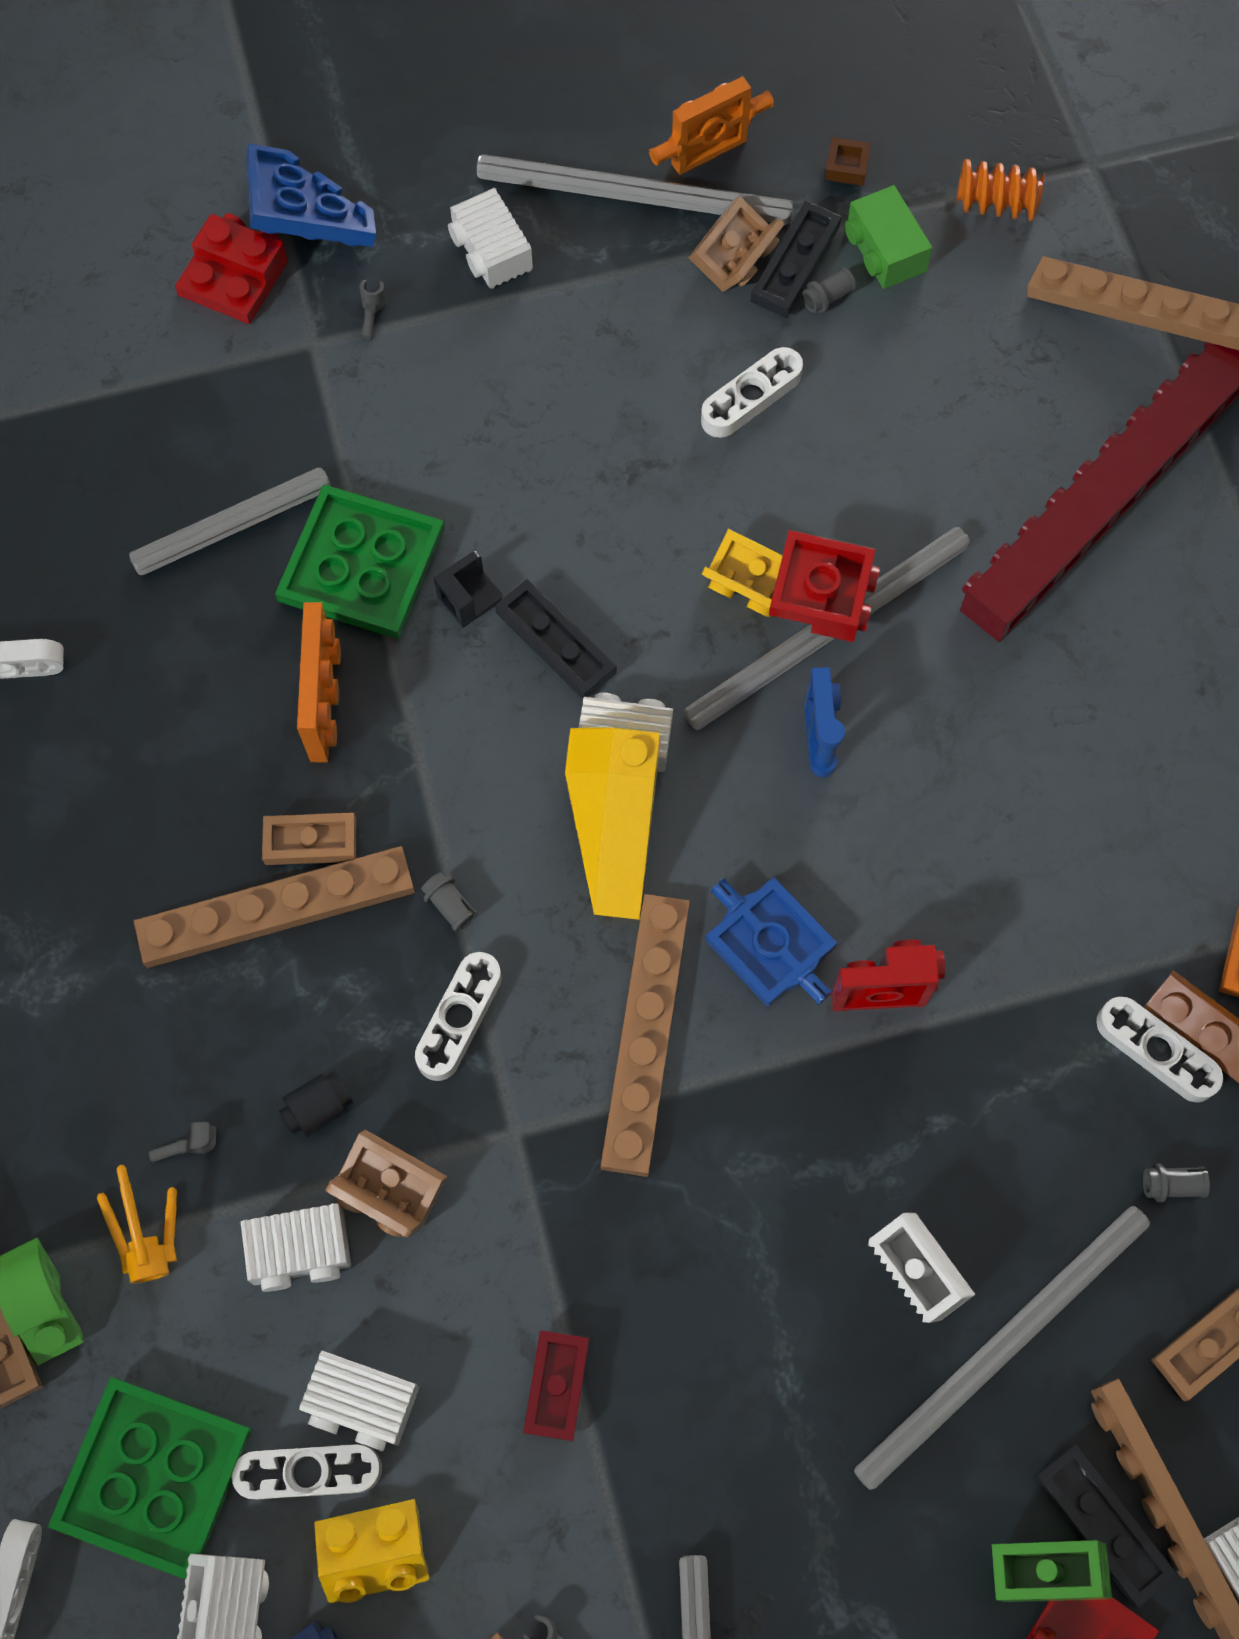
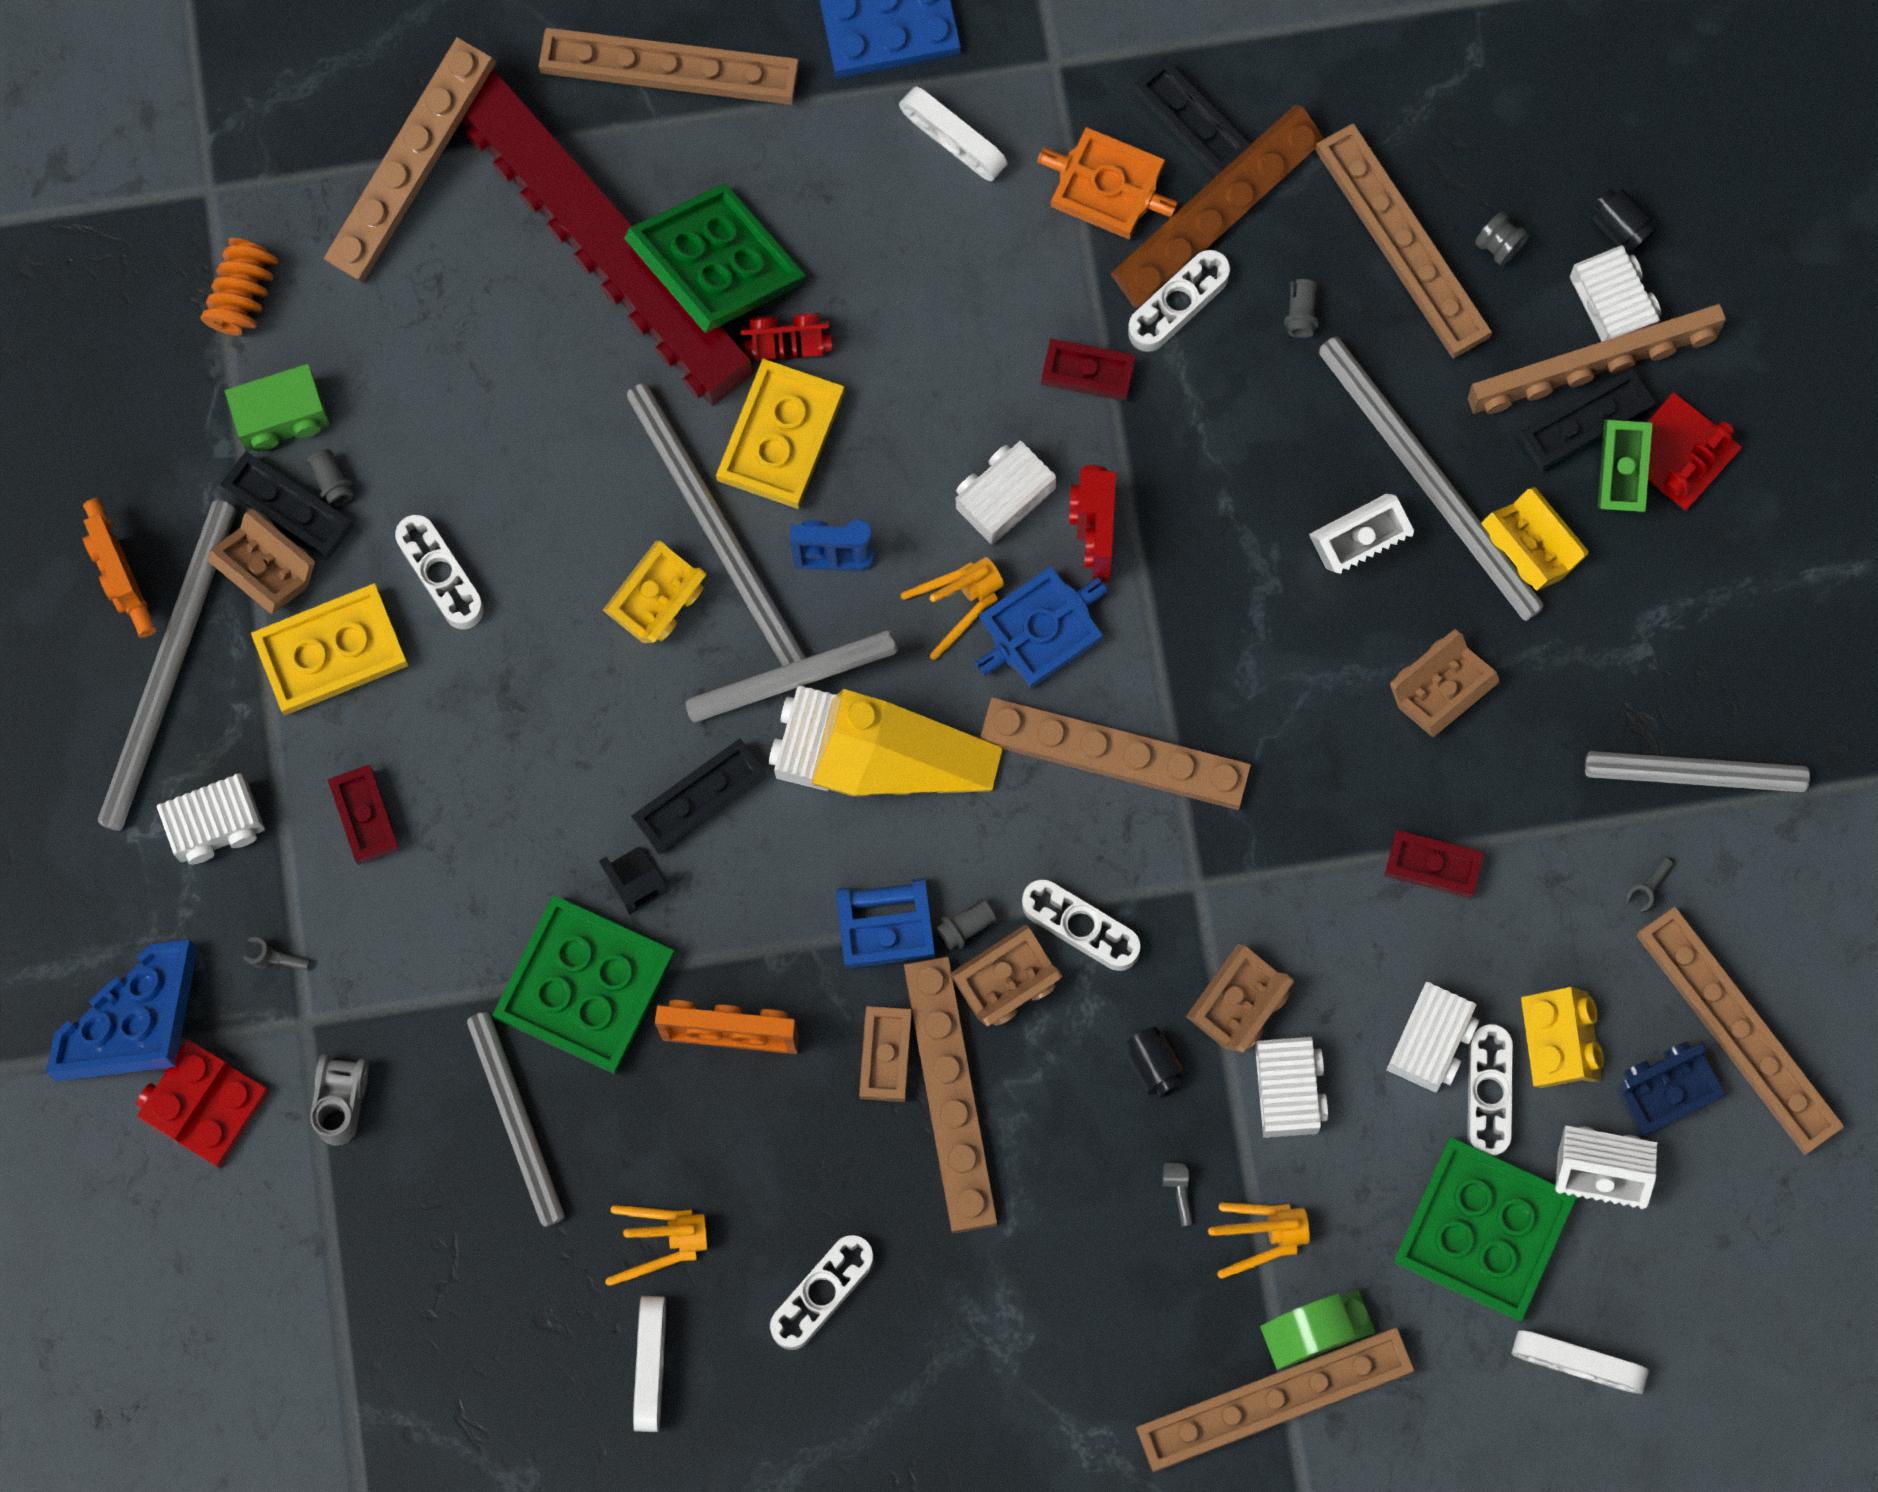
camera: 80 degrees left, 5 degrees up
red plate [769,530,880,642] -> none
reddish brown plate [824,137,871,186] -> none
none -> yellow plate [251,583,408,716]
none -> light grey piece [310,1054,369,1146]
none -> dark red plate [327,764,400,865]
none -> light orange plant [605,1205,707,1286]
none -> green plate [624,183,805,333]
none -> light grey axle [685,630,898,722]
none -> yellow plate [716,359,845,509]
none -> red hinge [741,312,832,362]
none -> white beam [770,1235,874,1350]
none -> blue plate [836,878,935,969]
none -> light orange plant [901,557,1004,660]
none -> medium nougat bracket [950,925,1062,1026]
none -> white brick [956,441,1056,545]
none -> dark red plate [1041,338,1136,401]
none -> medium nougat bracket [1390,629,1500,737]
none -> yellow bracket [1481,487,1588,591]

